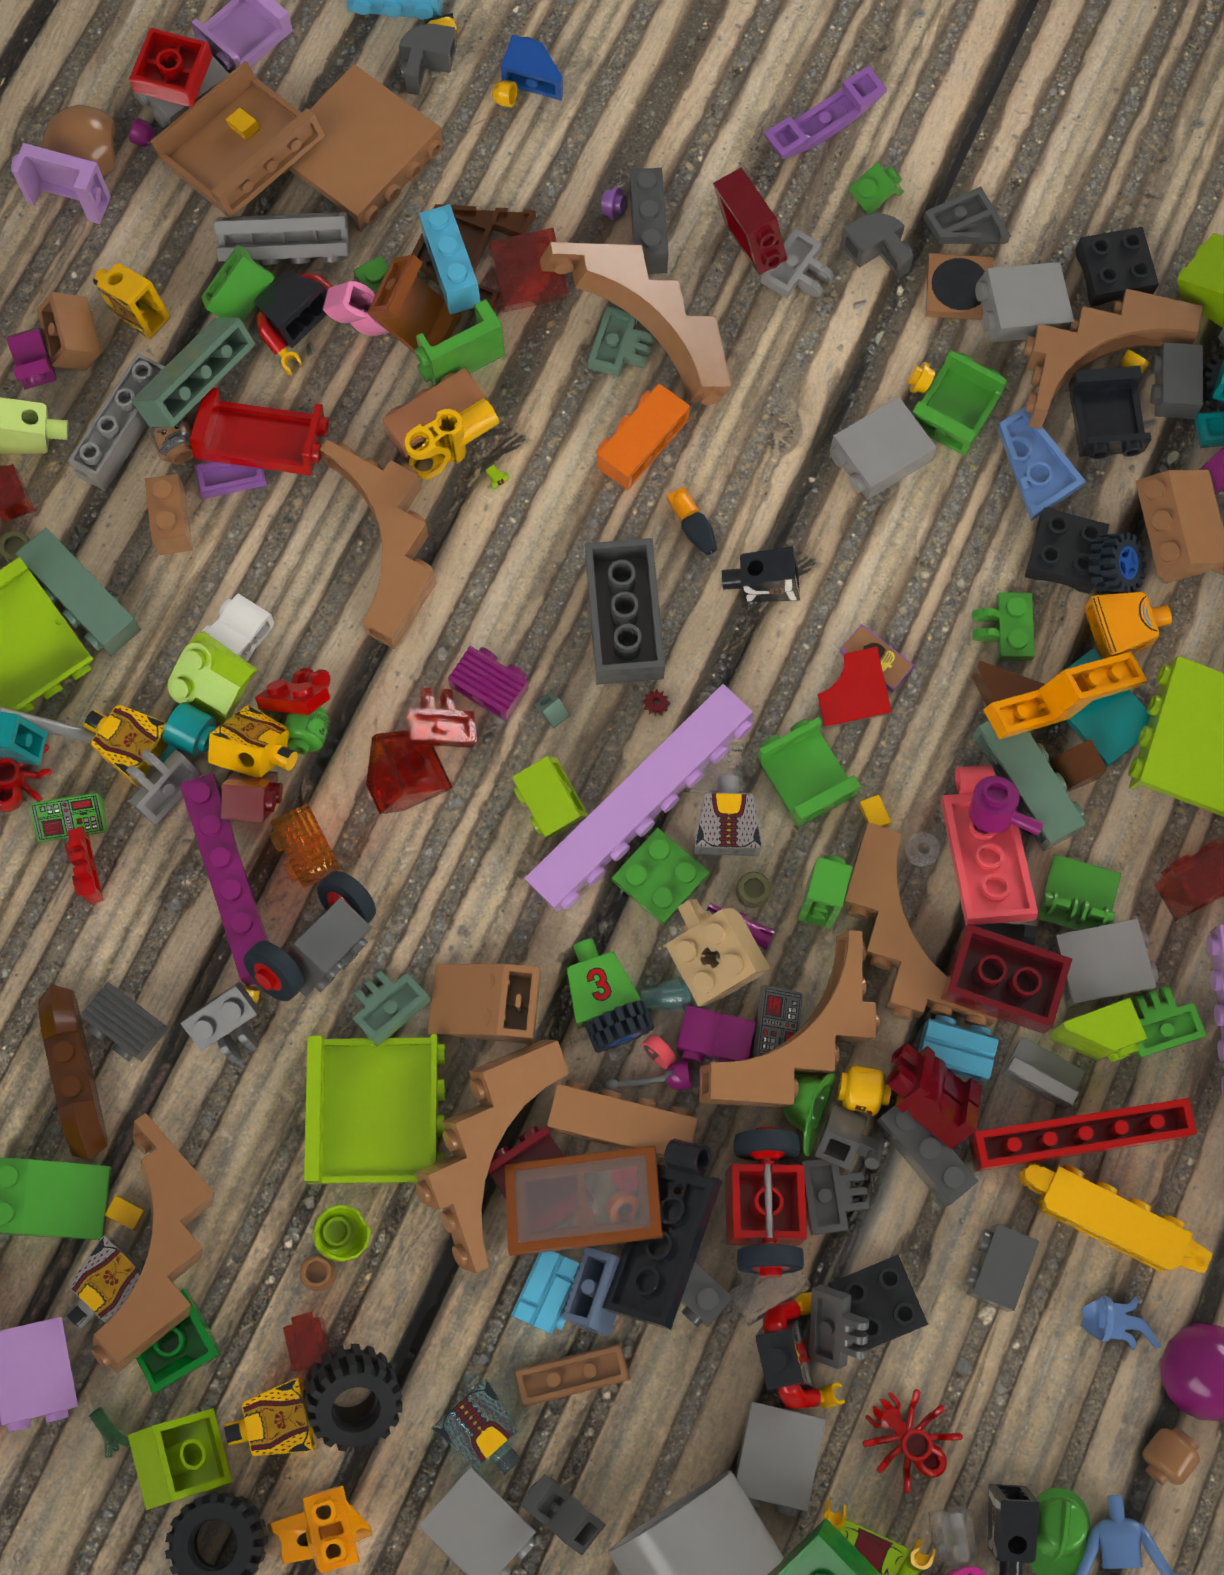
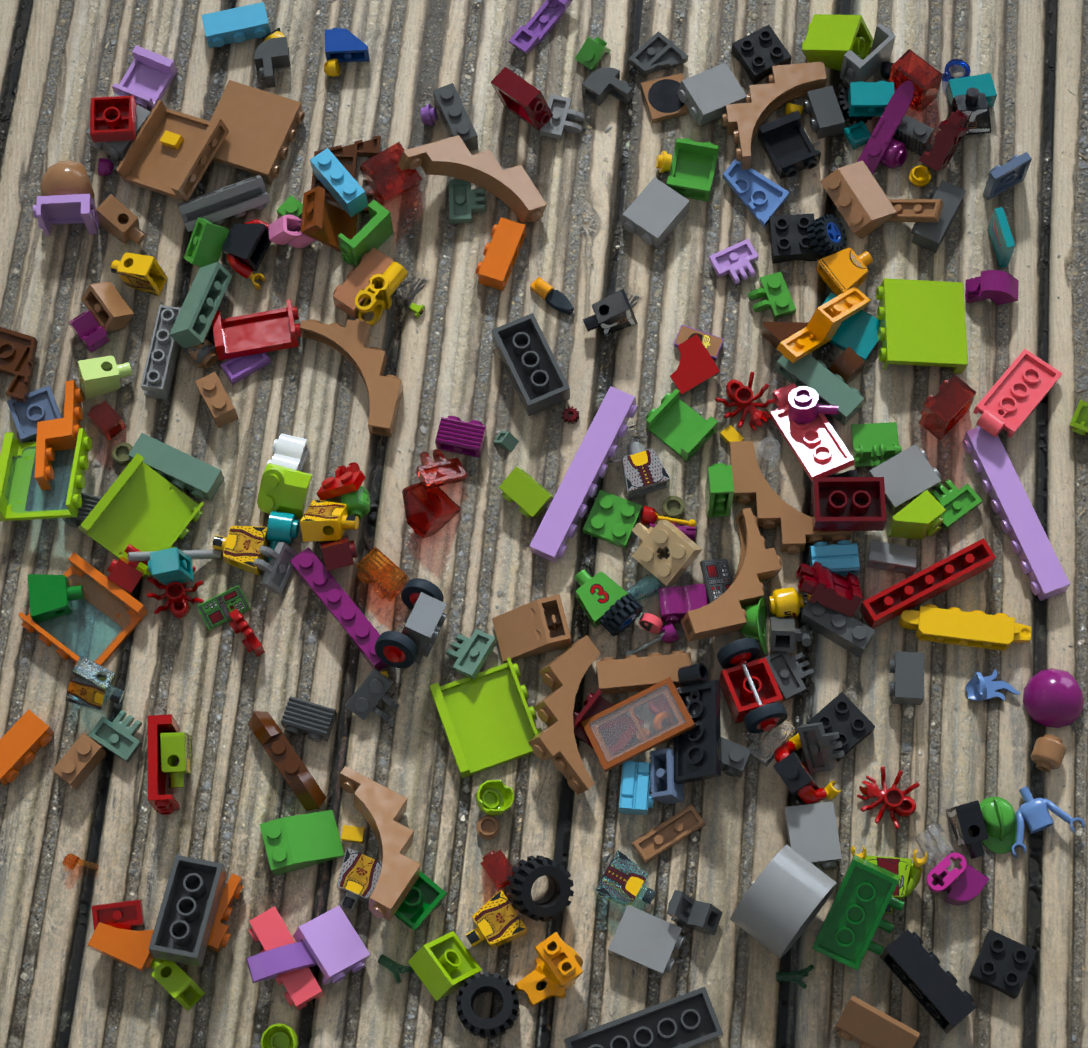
camera: 15 degrees left, 5 degrees down
none -> medium nougat torso [96,194,146,244]
none -> hinge [641,506,697,527]
none -> lavender hinge [709,239,759,285]
none -> red animal [715,372,776,431]

